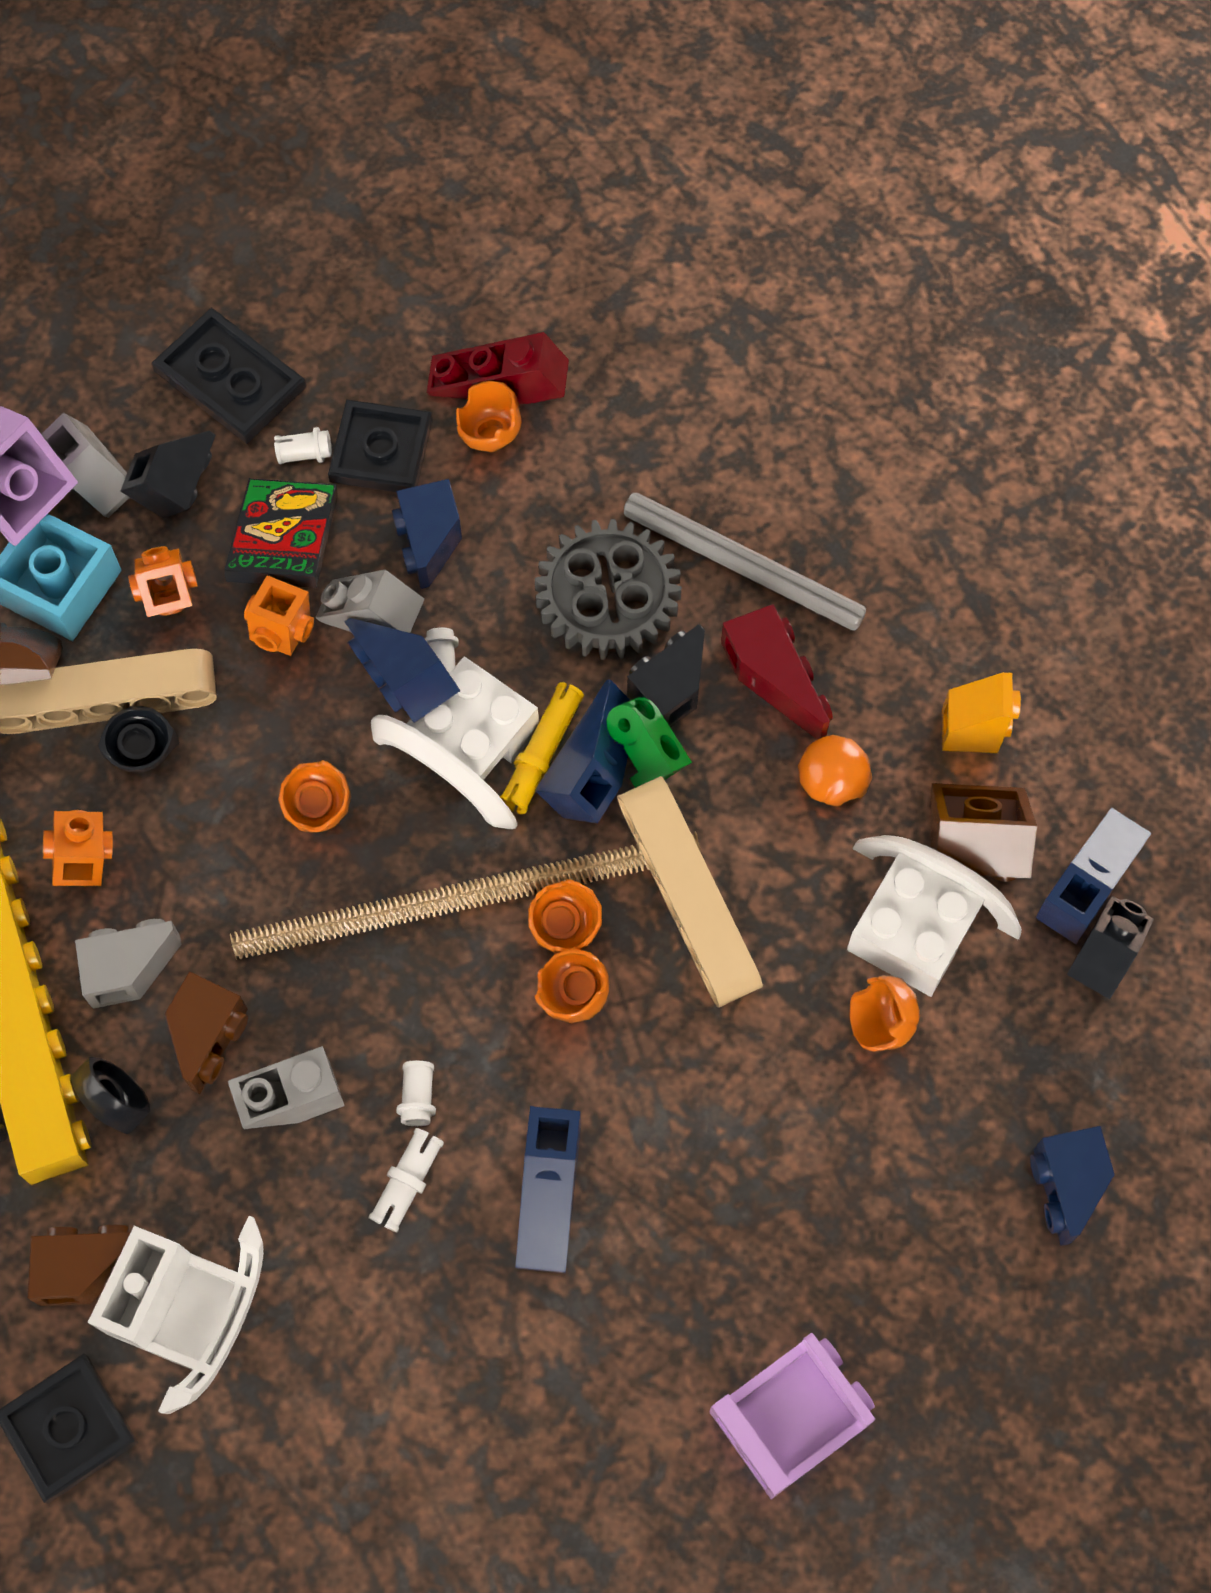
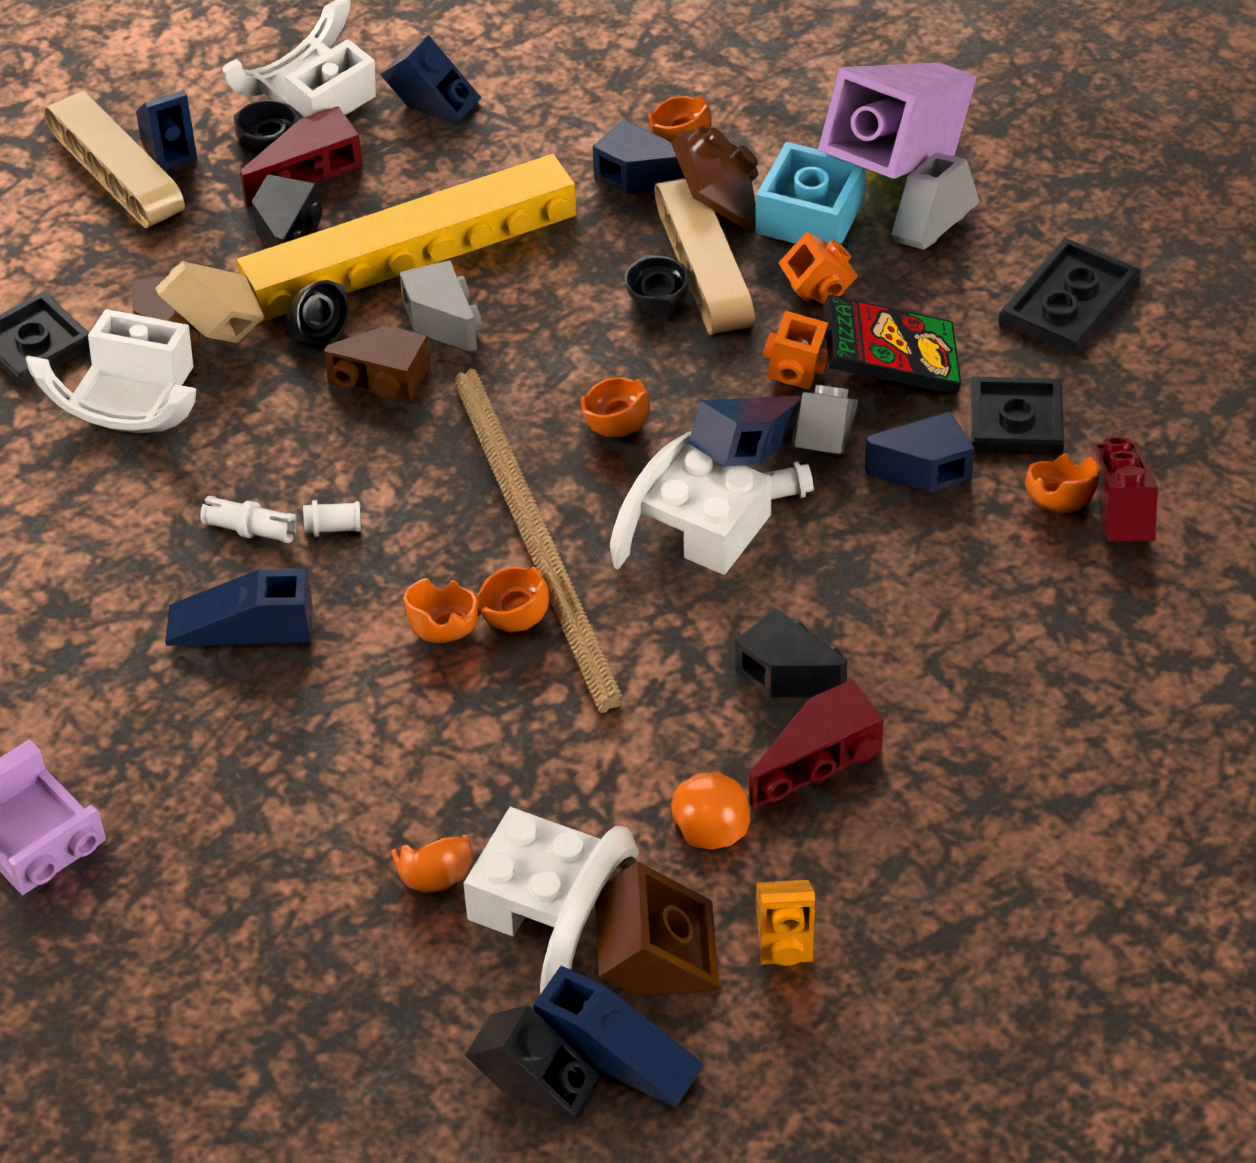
camera: 85 degrees right, 20 degrees down
orange brick [43,810,113,886] -> none
black slope [120,431,216,518] -> none
light grey slope [228,1046,345,1129] -> none
white pin [274,427,332,464] -> none
yellow pin [500,682,584,814] -> none
dark grey gear [535,519,682,660] -> none
dark blue slope [535,679,630,823] -> none
green leg [607,697,692,788] -> none
tan beam [617,776,763,1007] -> none
light grey axle [624,493,866,630] -> none
dark blue slope [1030,1126,1115,1246] -> none
none -> tan slope [155,261,264,343]

